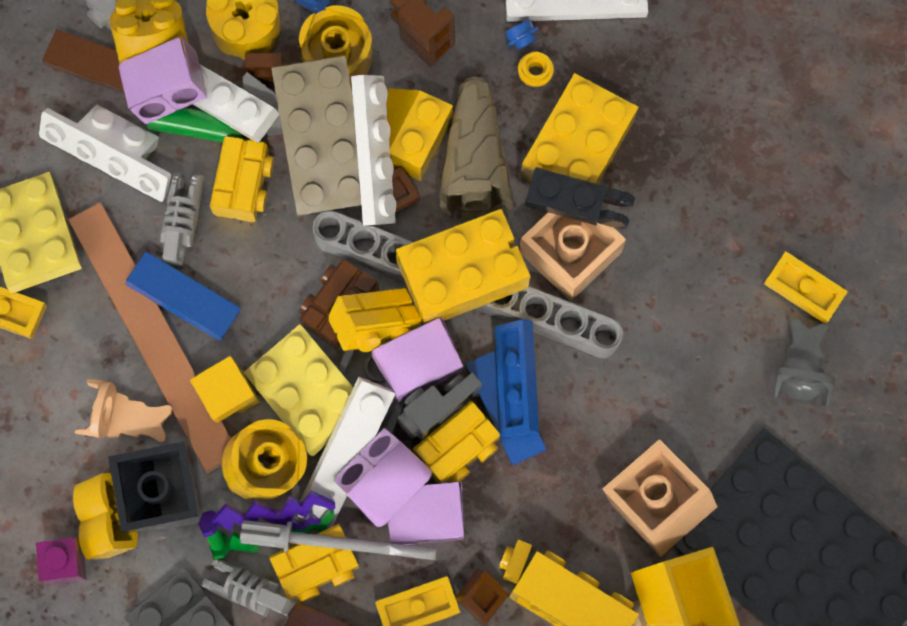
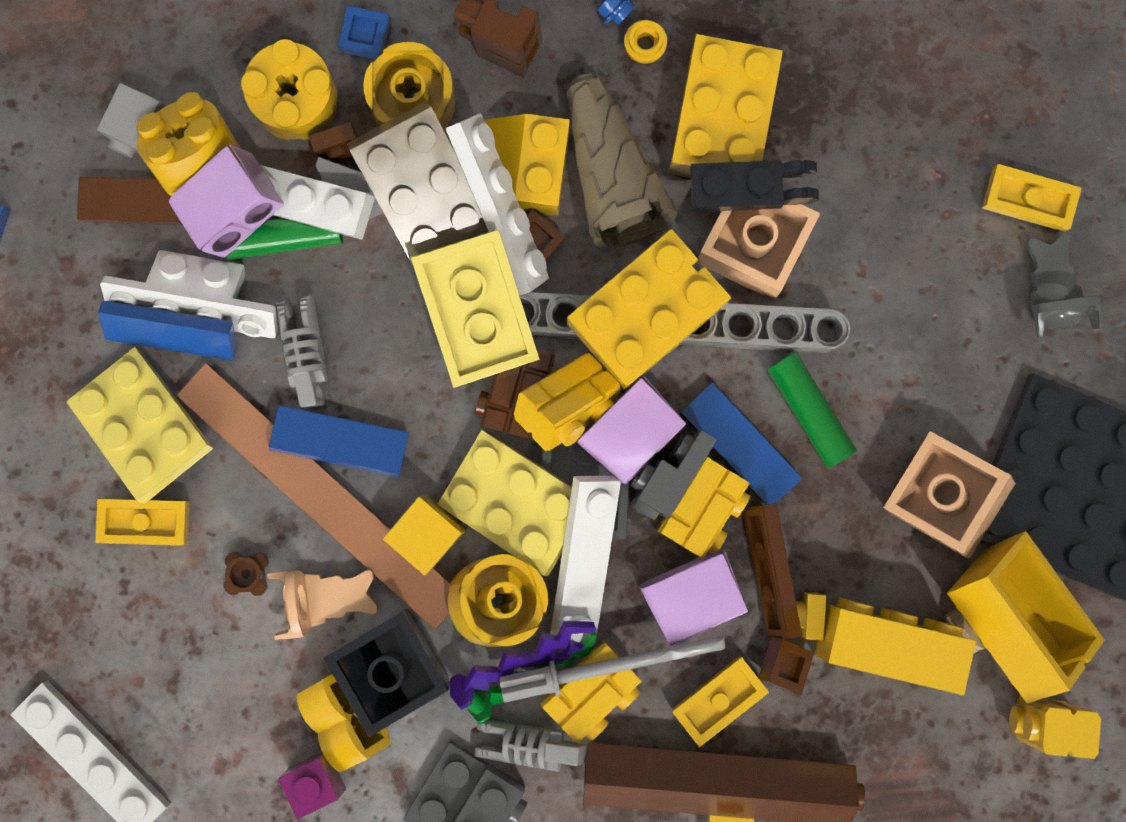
camera: 15 degrees left, 10 degrees up
yellow brick [210,136,274,222] -> none
lavender piece [333,428,432,527] -> none
blue plate [494,319,539,438] -> none
none -> blue tile [98,301,237,361]
none -> reddish brown plate [224,552,269,596]
none -> light yellow plate [410,229,540,388]
none -> reddish brown tile [743,503,802,639]
none -> green piece [767,352,857,468]

